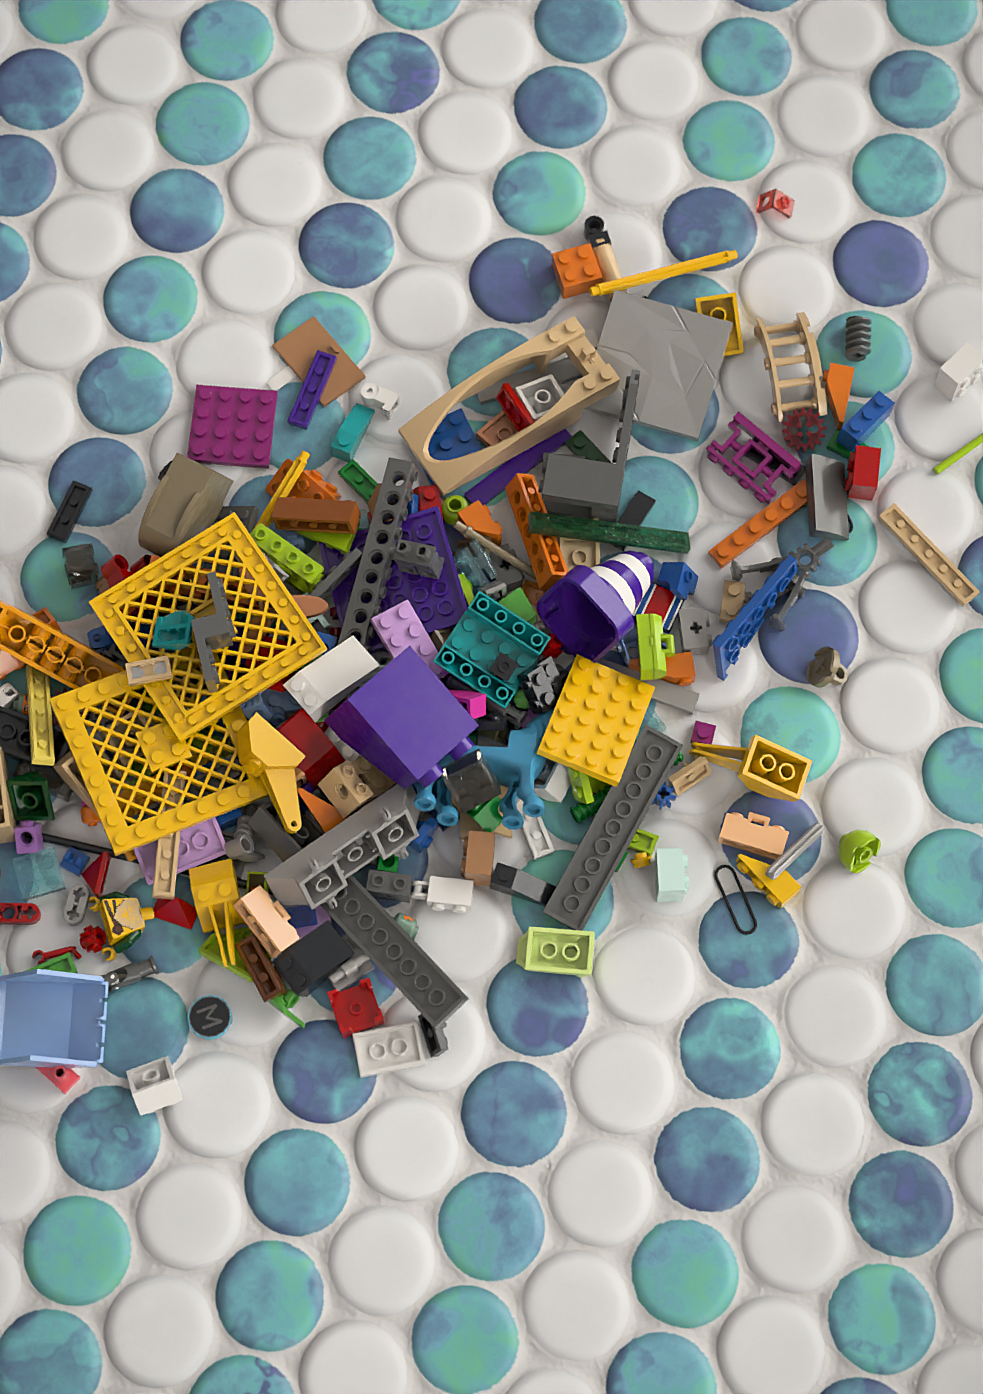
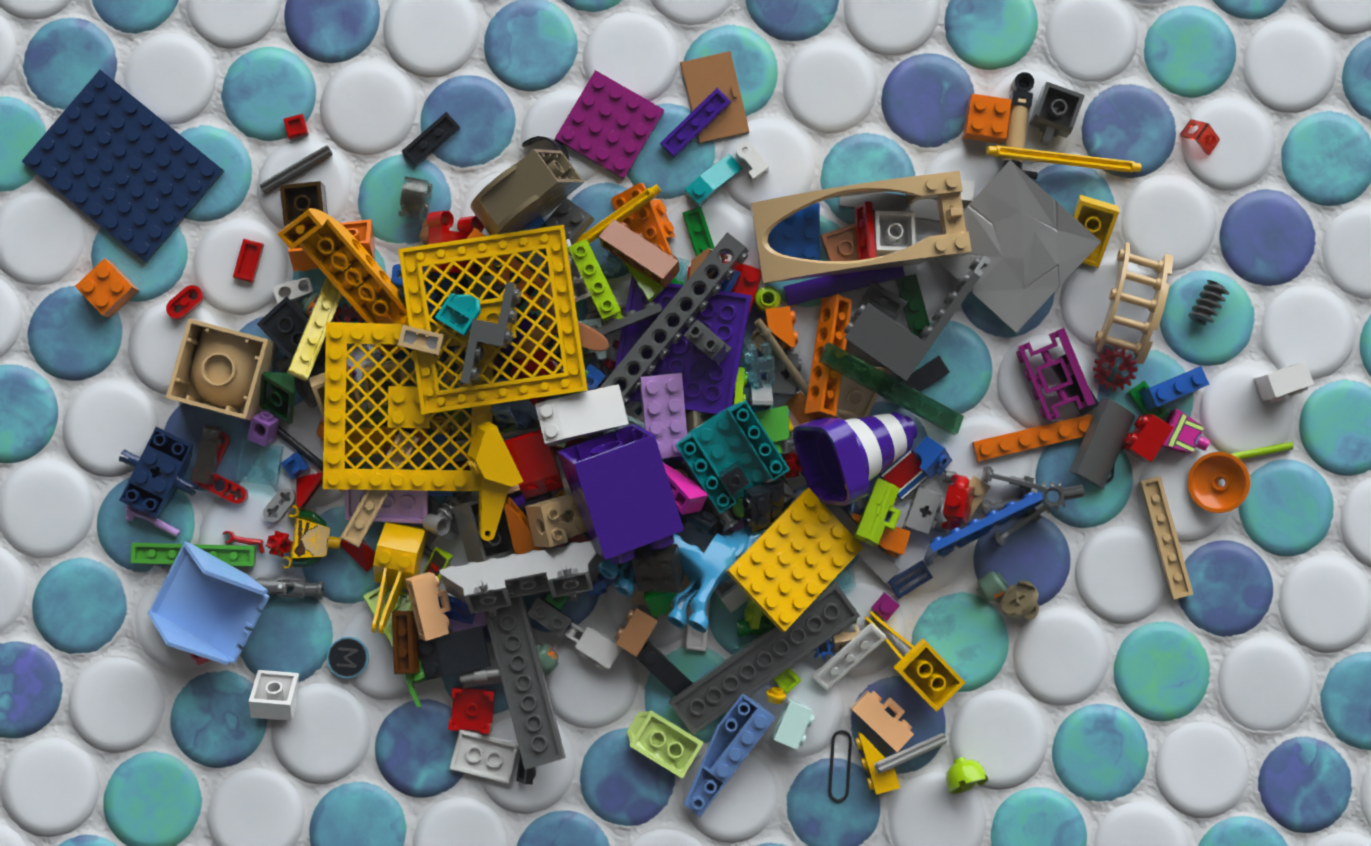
camera: 20 degrees right, 15 degrees up
white sticker [266,366,297,391] -> none
orange slope [822,363,855,430] -> none
none -> medium blue wedge [684,694,775,817]
none -> white tile [812,622,887,691]
none -> dark blue tile [888,560,933,599]
none -> red torso [933,470,975,534]
none -> sand green head [976,571,1008,601]
none -> dark grey hinge [1029,82,1085,145]
none -> torso [1162,409,1210,454]
none -> orange dish [1188,452,1251,513]

